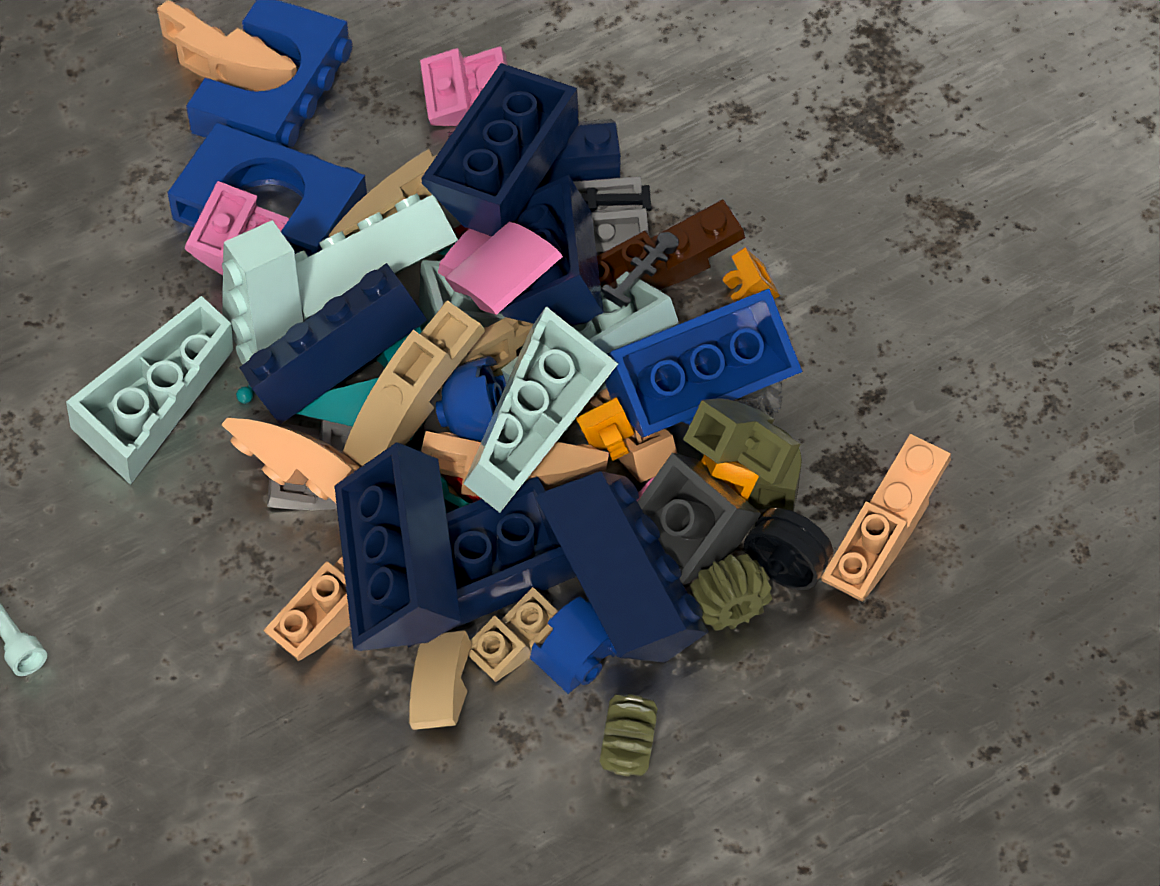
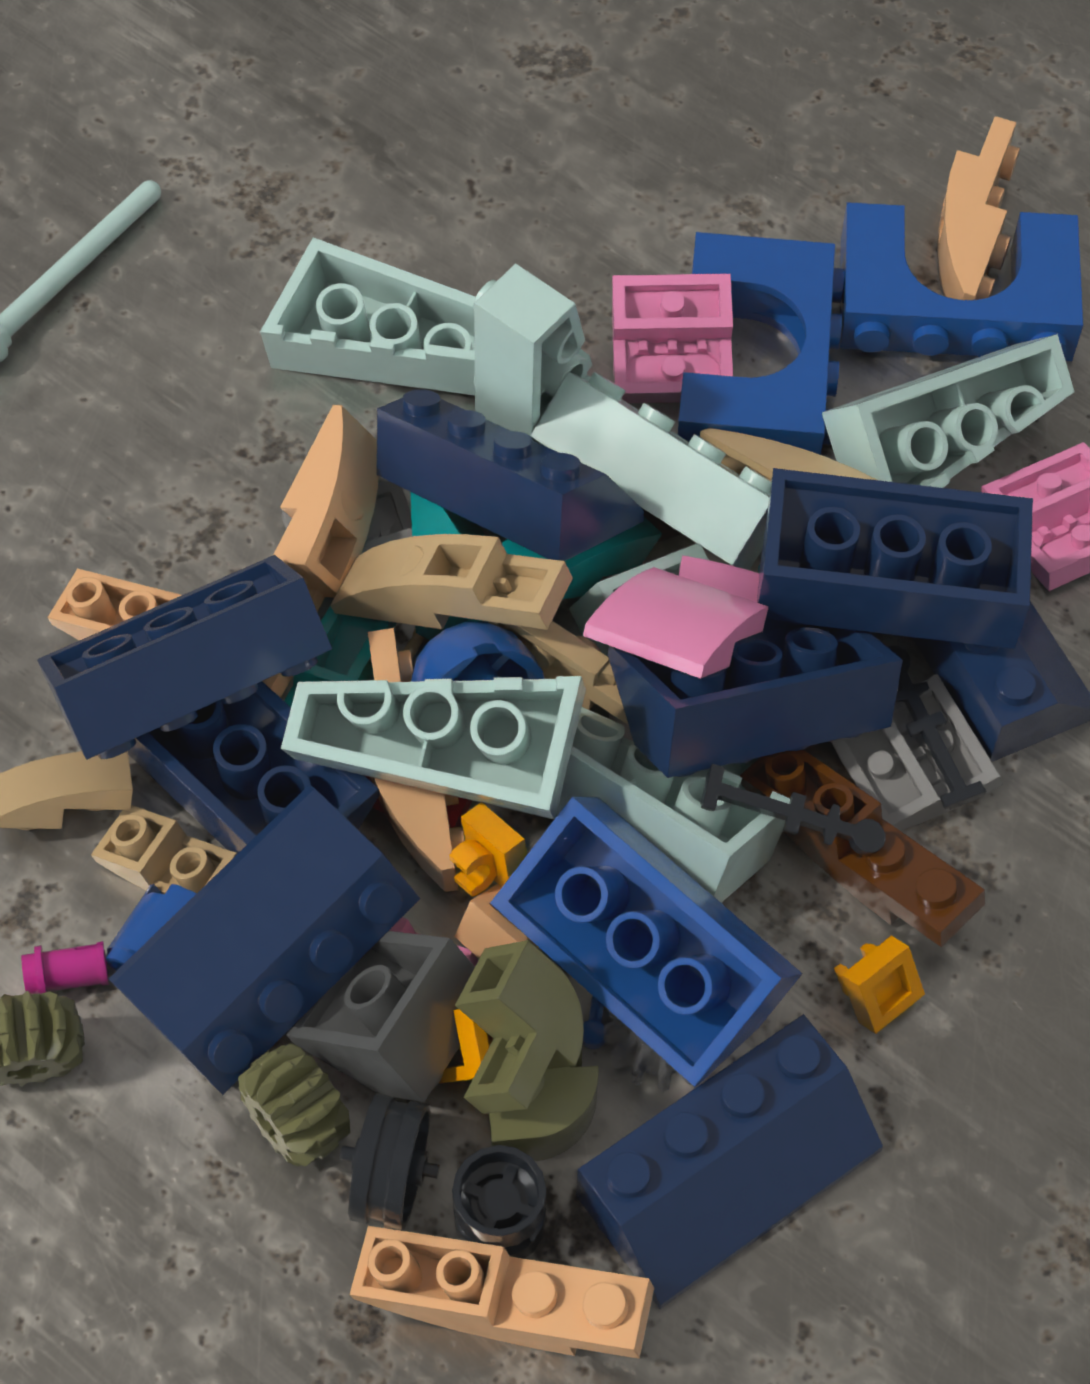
camera: 70 degrees right, 5 degrees up
none -> dark pink pin [21,941,109,994]
none -> black wheel [452,1145,546,1259]
none -> dark blue slope [576,1014,883,1309]
none -> light aqua wedge [822,334,1075,488]

